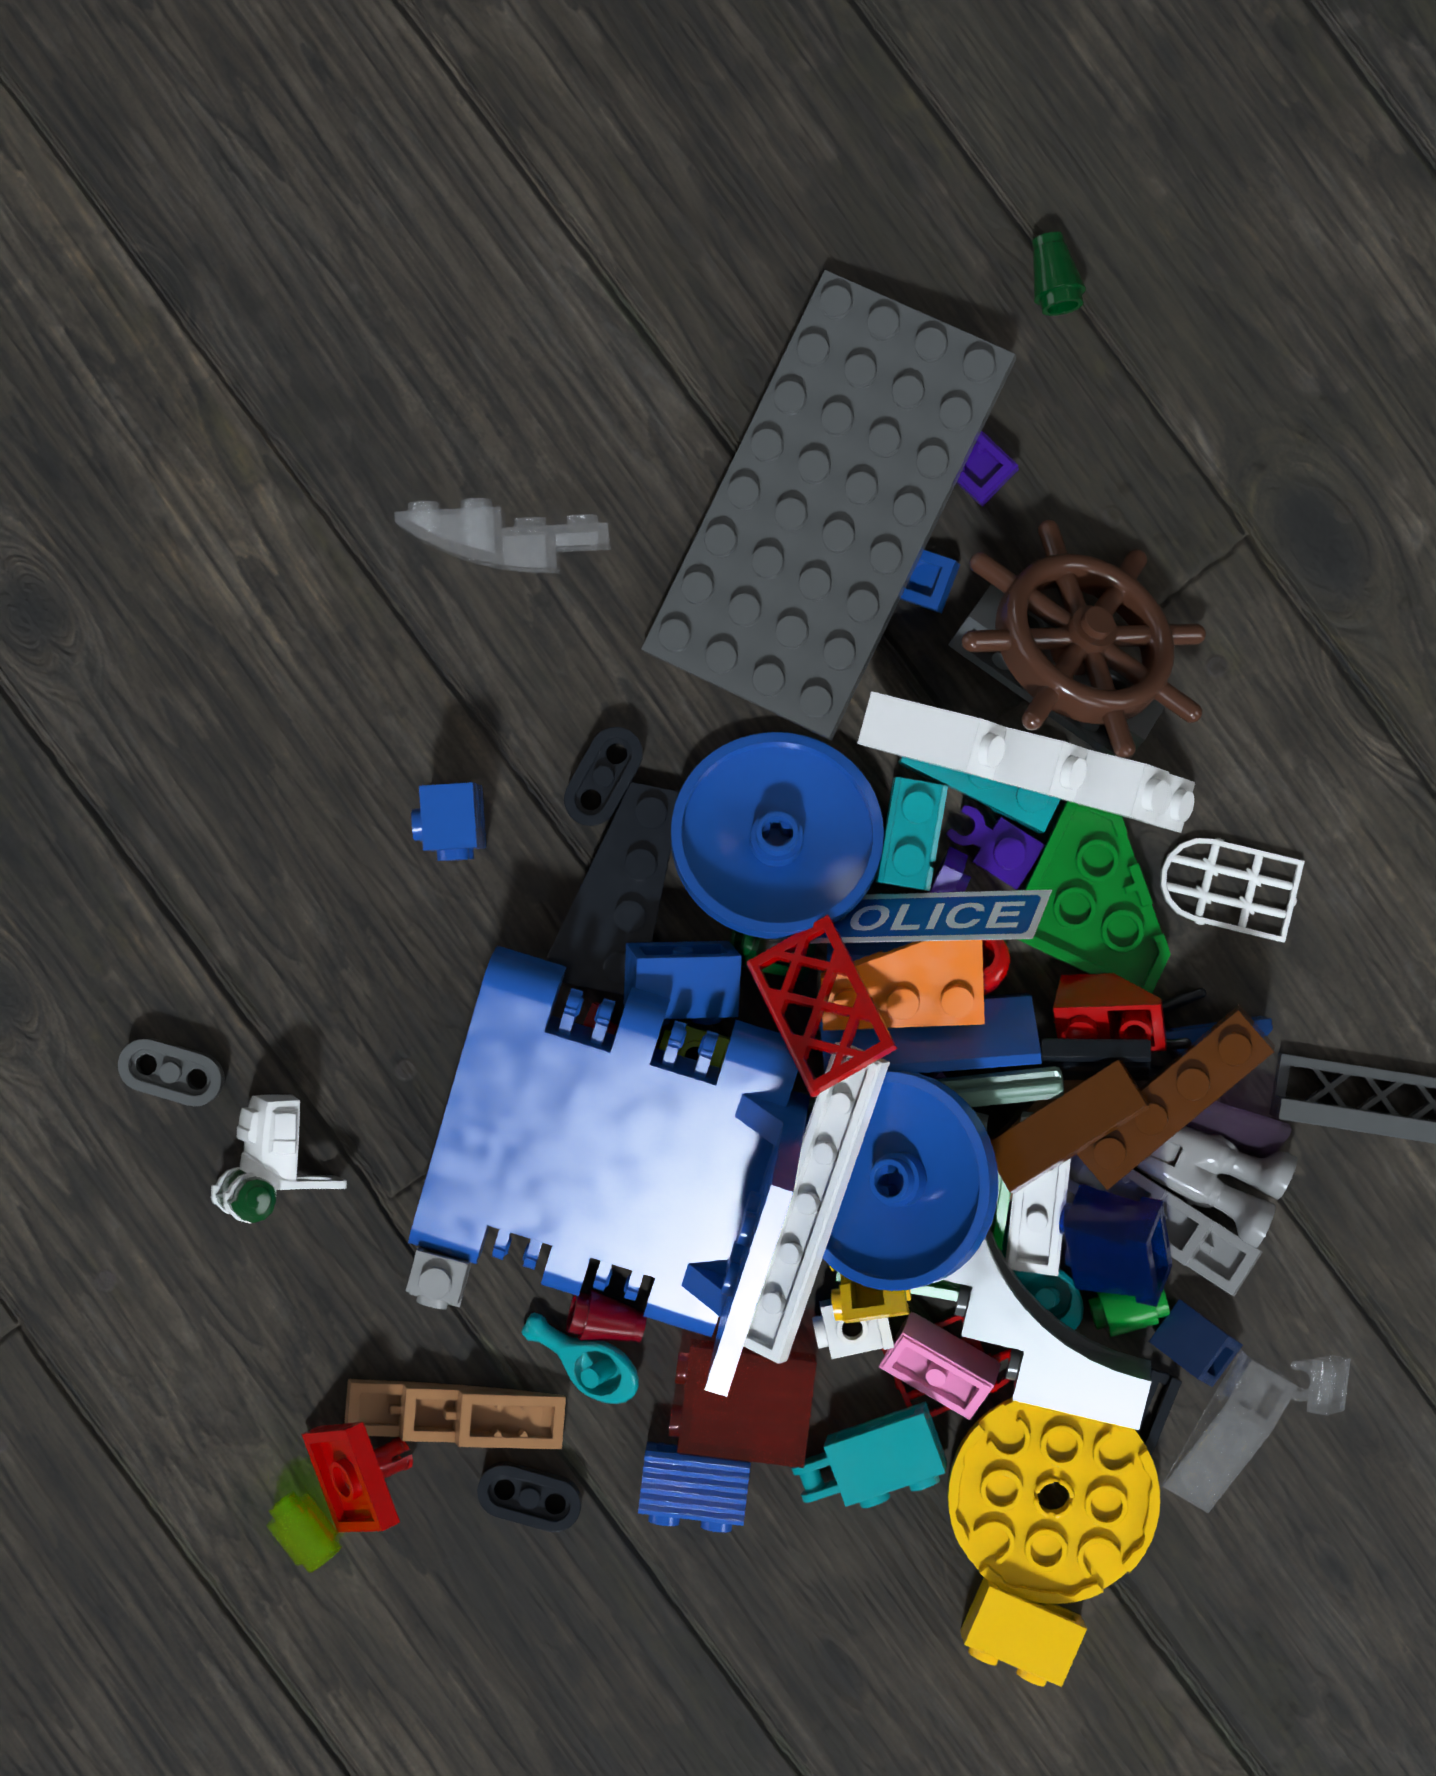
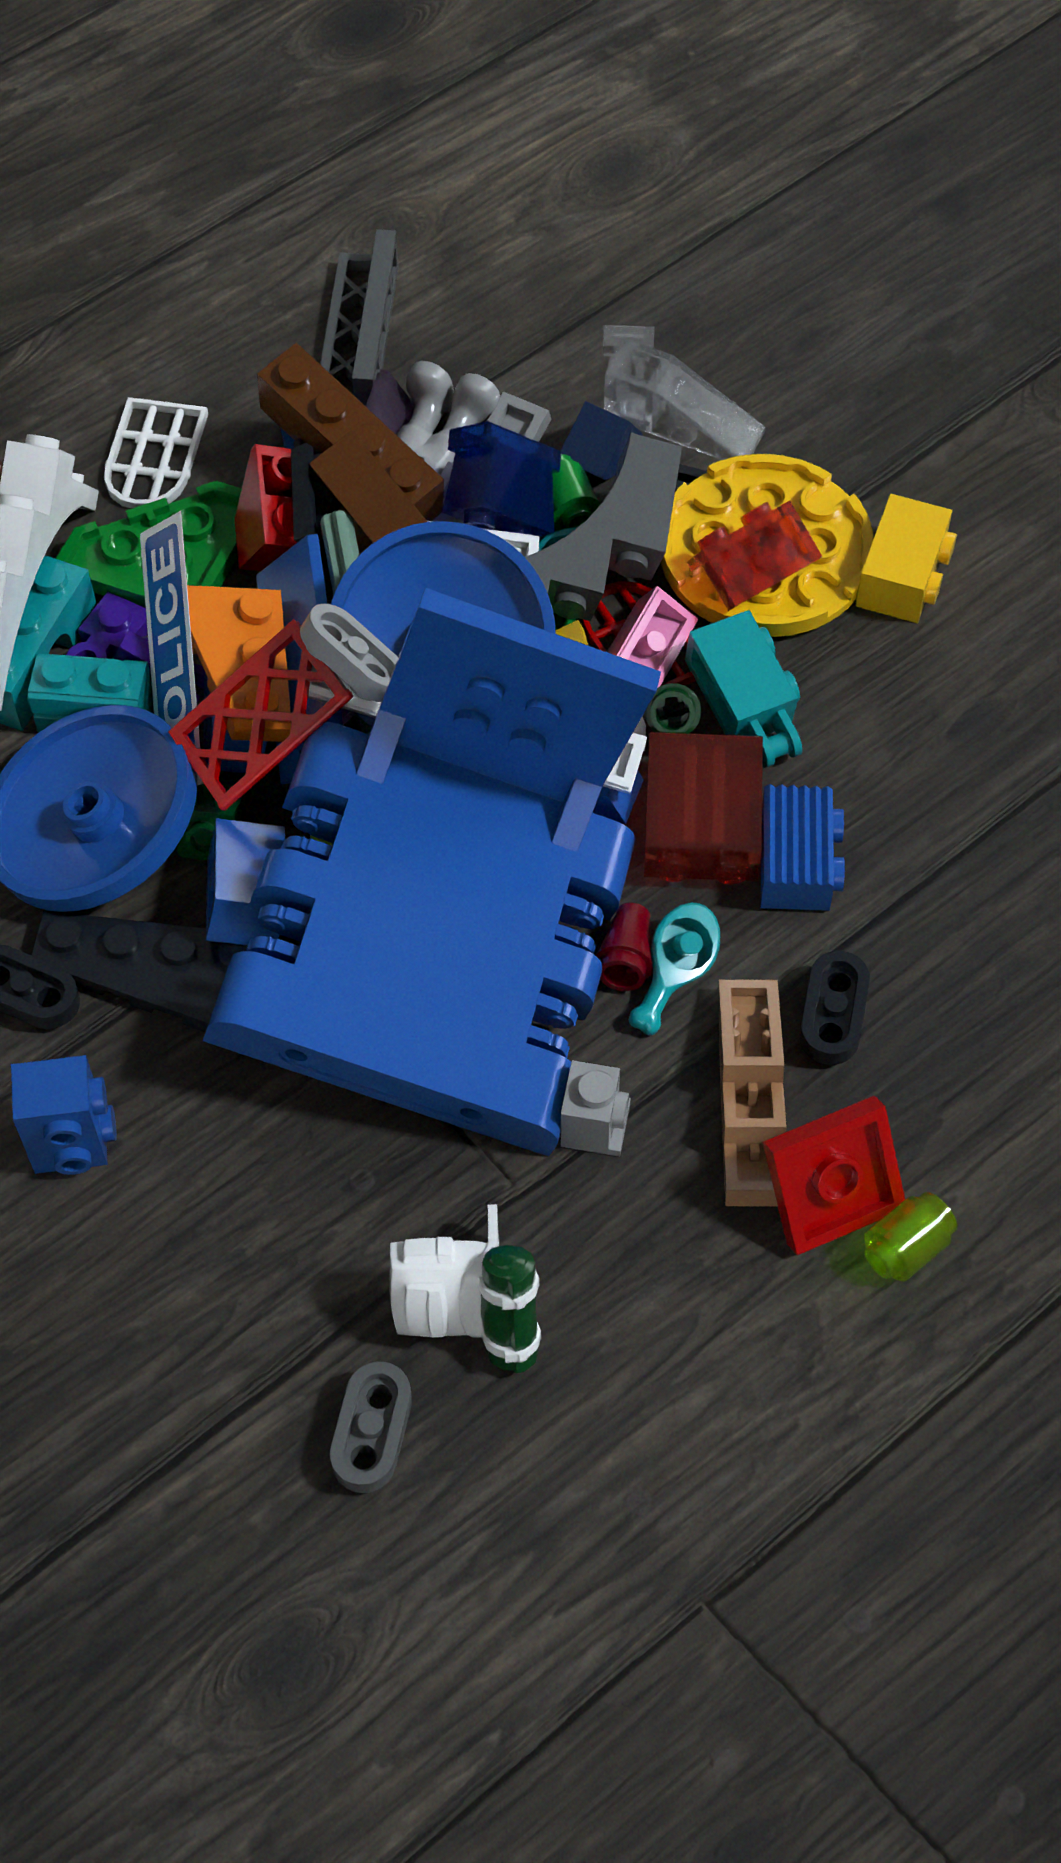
camera: 95 degrees left, 30 degrees down
none -> light grey plate [300,604,398,702]
none -> dark green cone [645,683,701,739]
none -> clear red bracket [687,501,823,611]

